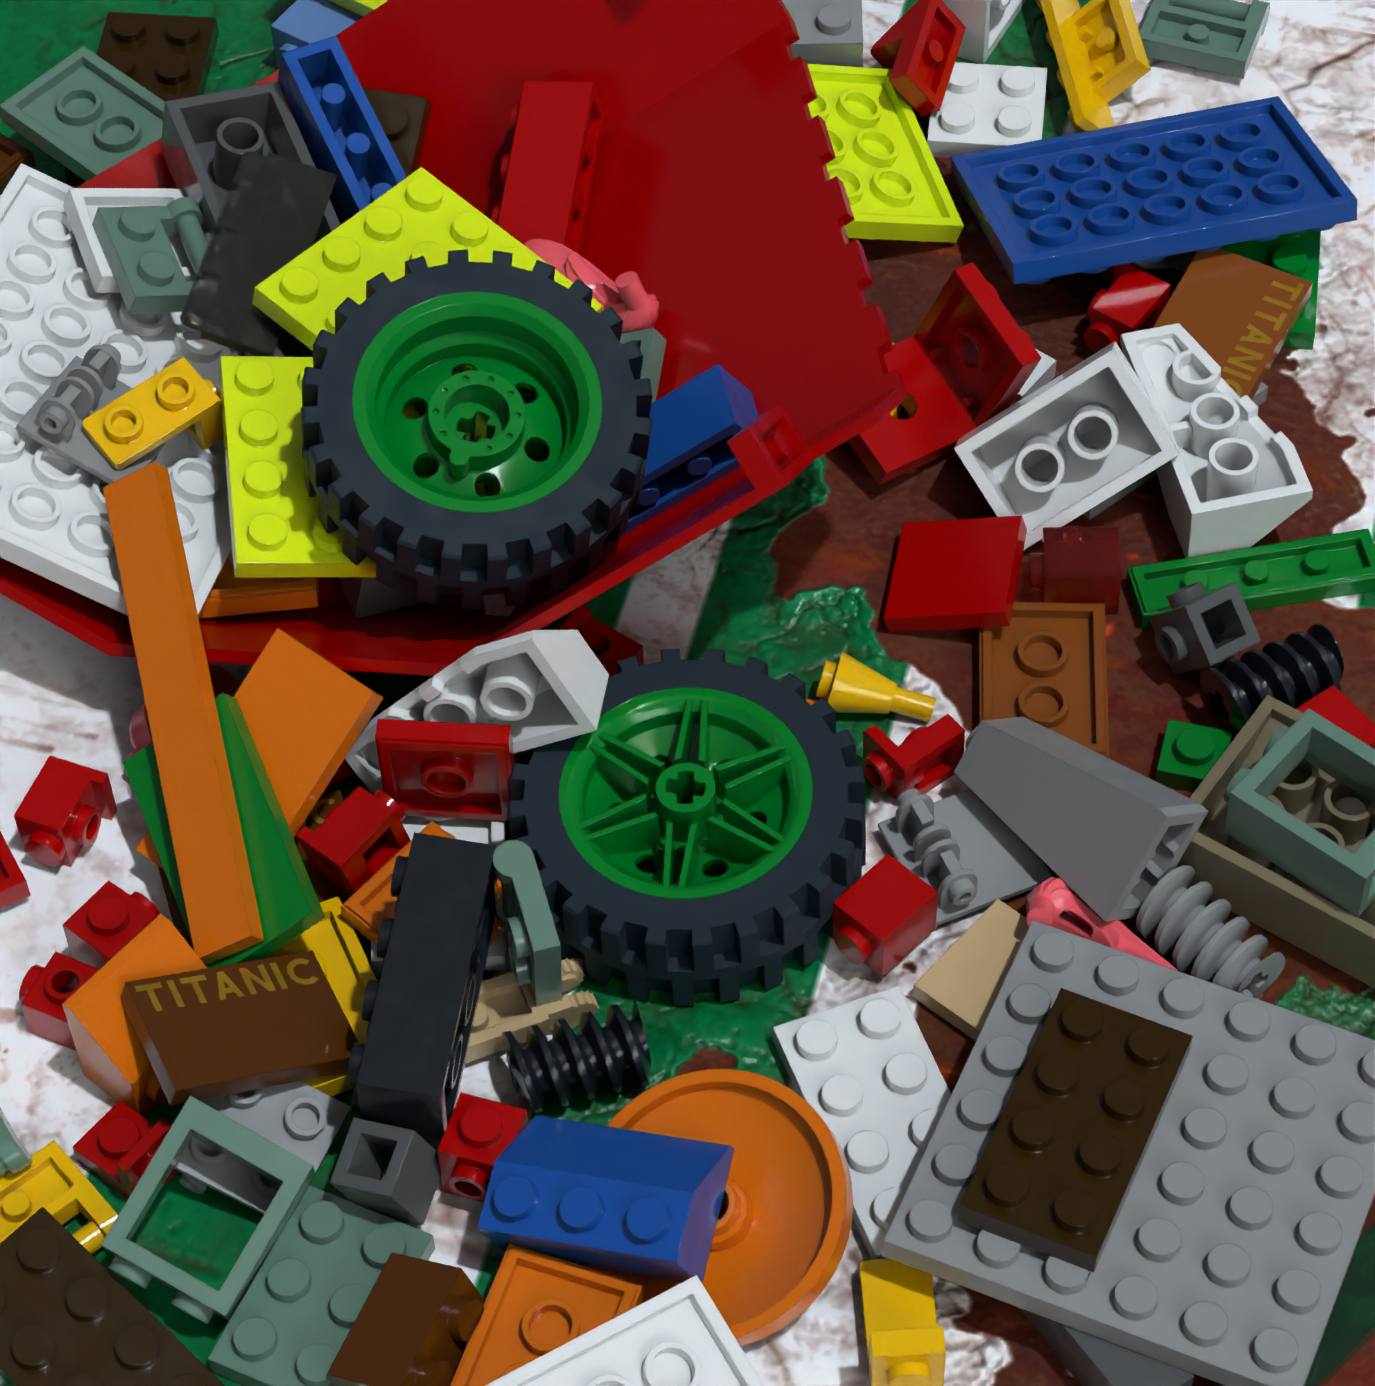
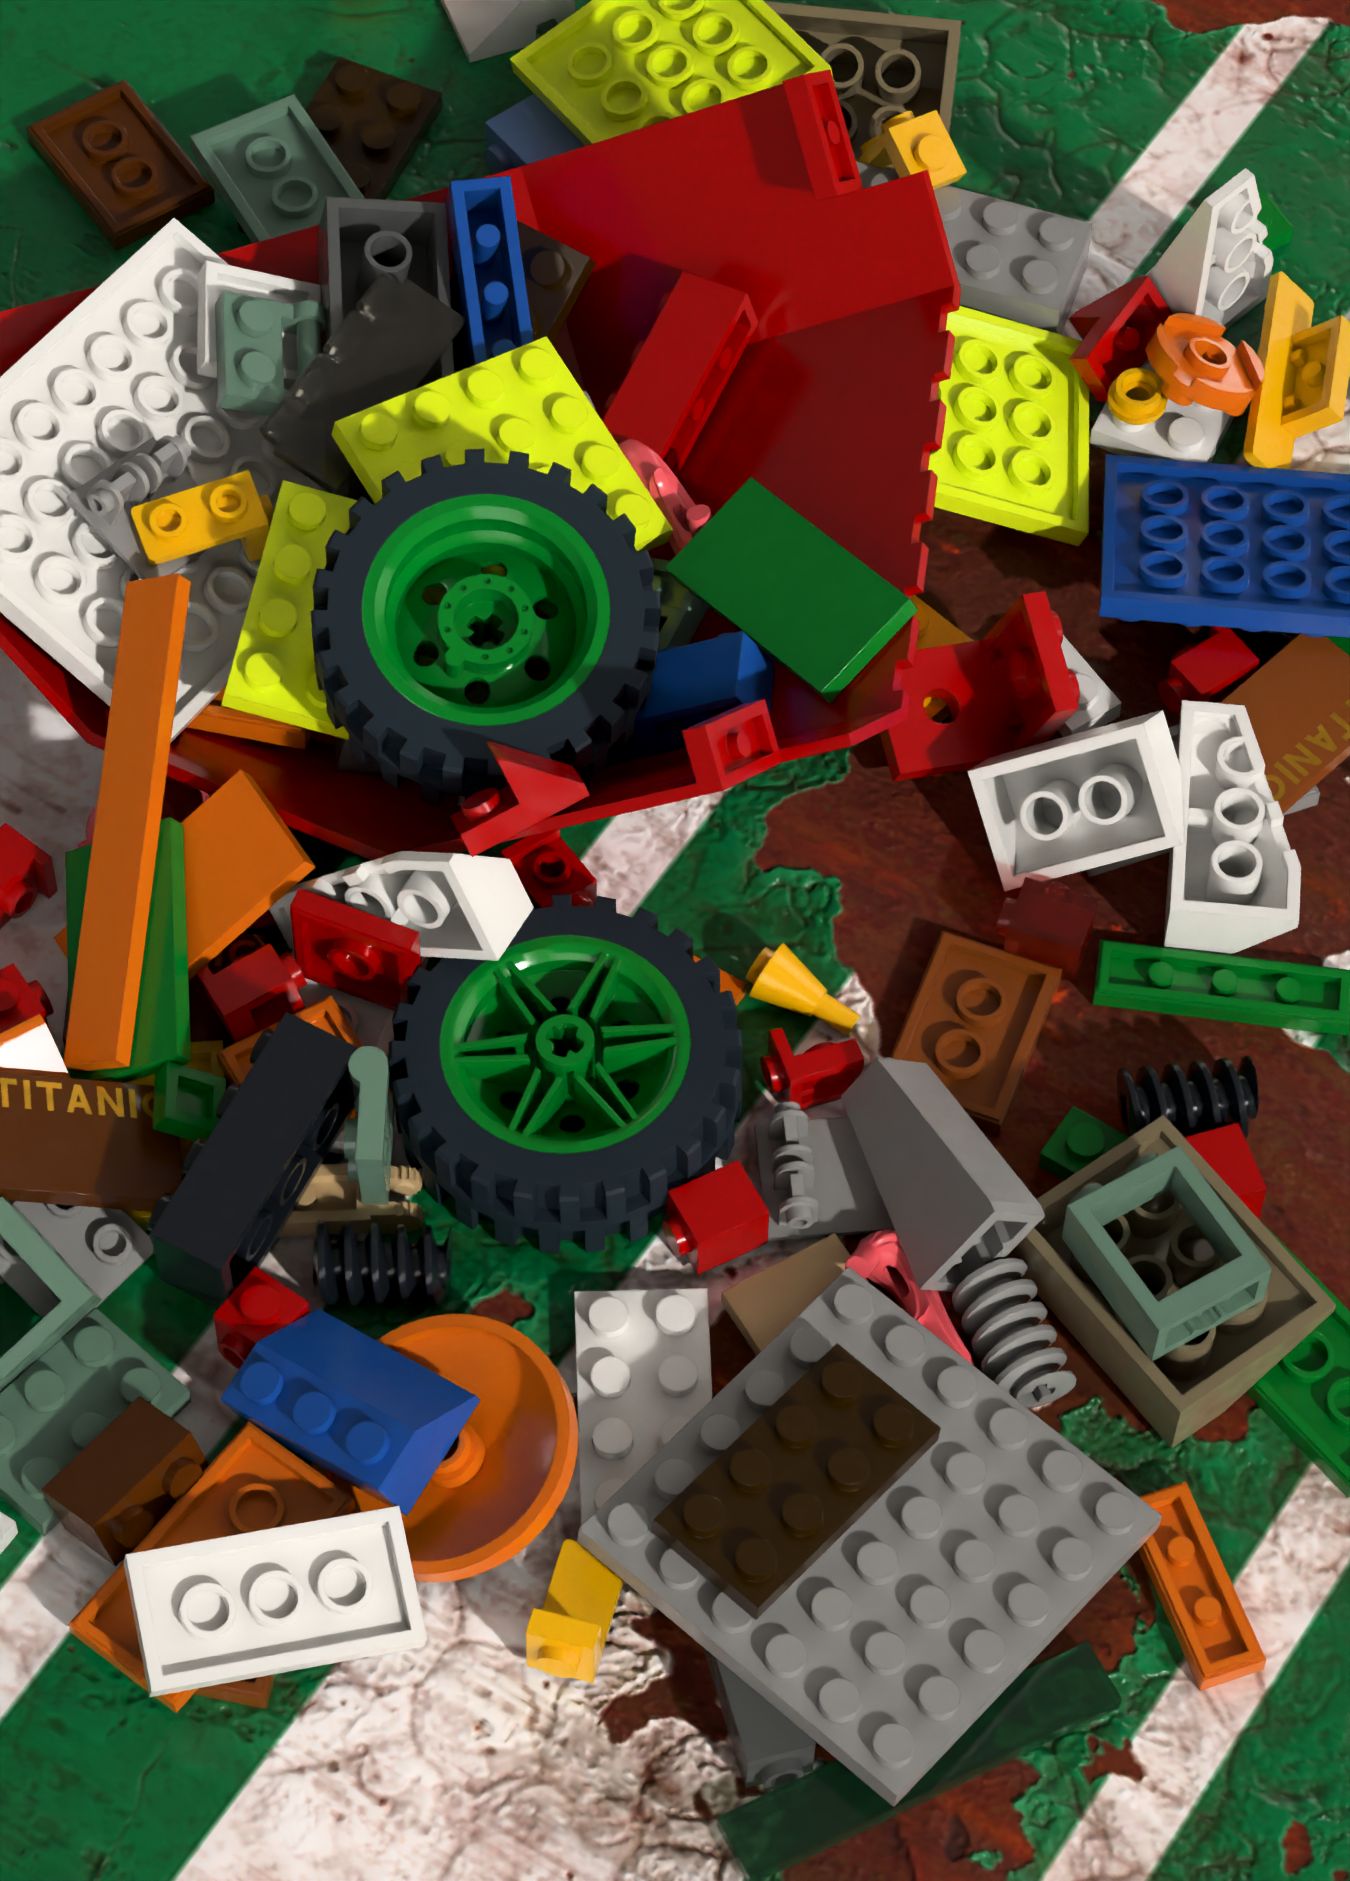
camera: 15 degrees right, 5 degrees up
dark grey brick [330,1117,441,1225] -> none
red tile [883,515,1027,632] -> none
dark grey brick [1149,581,1261,675] -> none
none -> green plate [153,1061,226,1142]
none -> red slope [450,741,590,857]
none -> green tile [665,477,918,703]
none -> yellow plate [1107,368,1168,425]
none -> orange plate [1145,313,1264,416]

